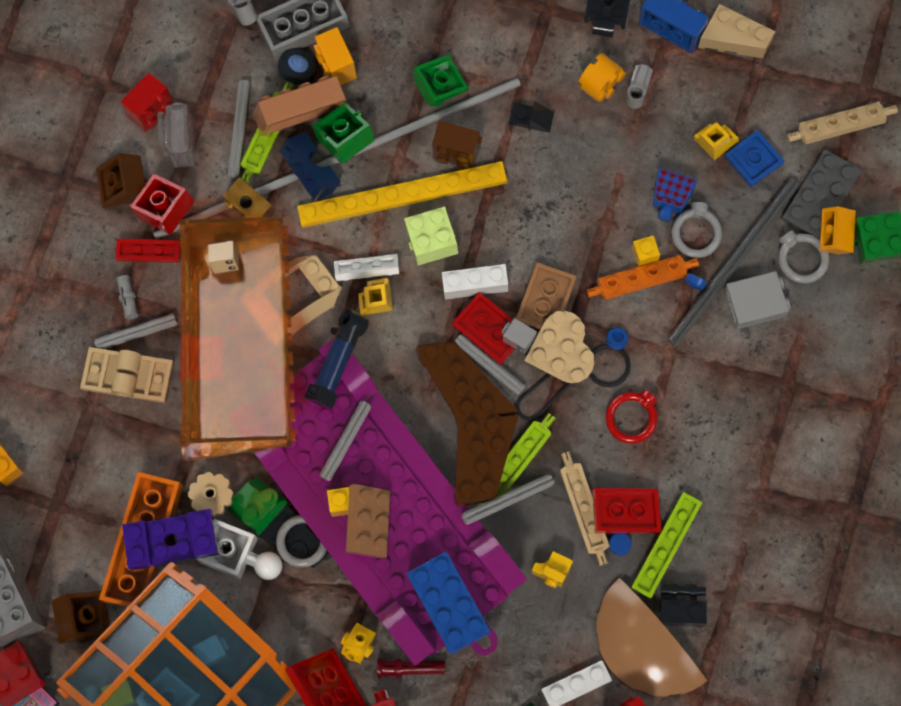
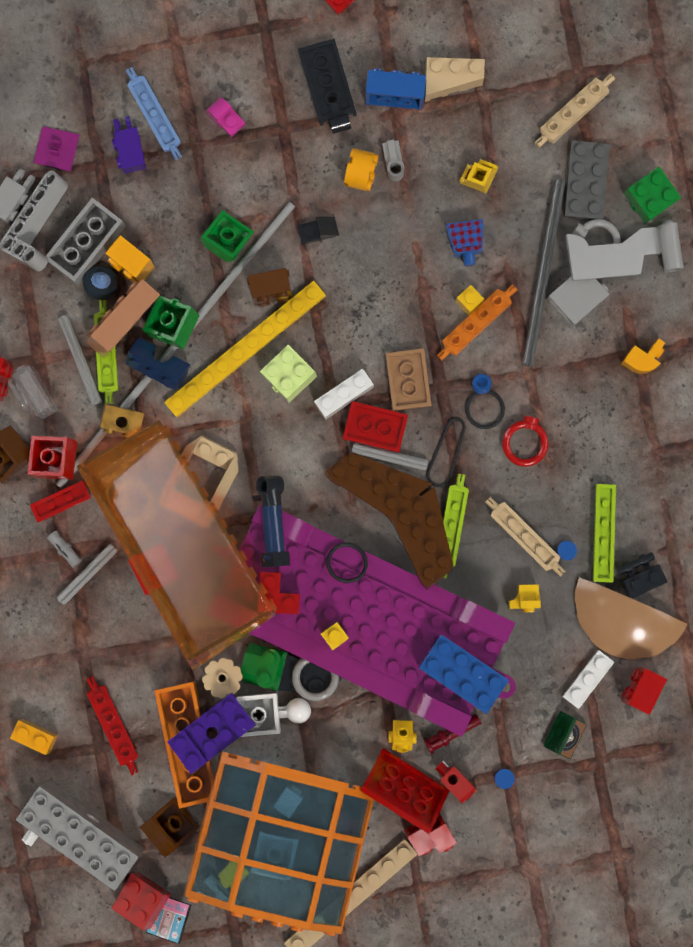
camera: 30 degrees left, 10 degrees up
tan plate [80,347,174,404] -> none
tan brick [205,241,239,274] -> none
light grey axle [320,401,371,481] -> none
white plate [334,254,399,281] -> none
medium nougat plate [346,484,390,558] -> none
yellow brick [358,278,393,316] -> none
light grey axle [461,474,554,525] -> none
light grey brick [502,318,537,354] -> none
tan plate [524,311,594,383] -> none
red plate [592,488,661,534] -> none
light grey piece [672,202,722,258] -> none
blue tile [684,273,707,290] -> none
blue plate [724,130,785,188] -> none
light orange brick [820,206,856,255] -> none
none -> red plate [86,676,139,776]
none -> red brick [258,572,301,614]
none -> black tyre [326,543,368,583]
none -> light grey door [565,220,684,281]
none -> light orange brick [621,339,665,374]

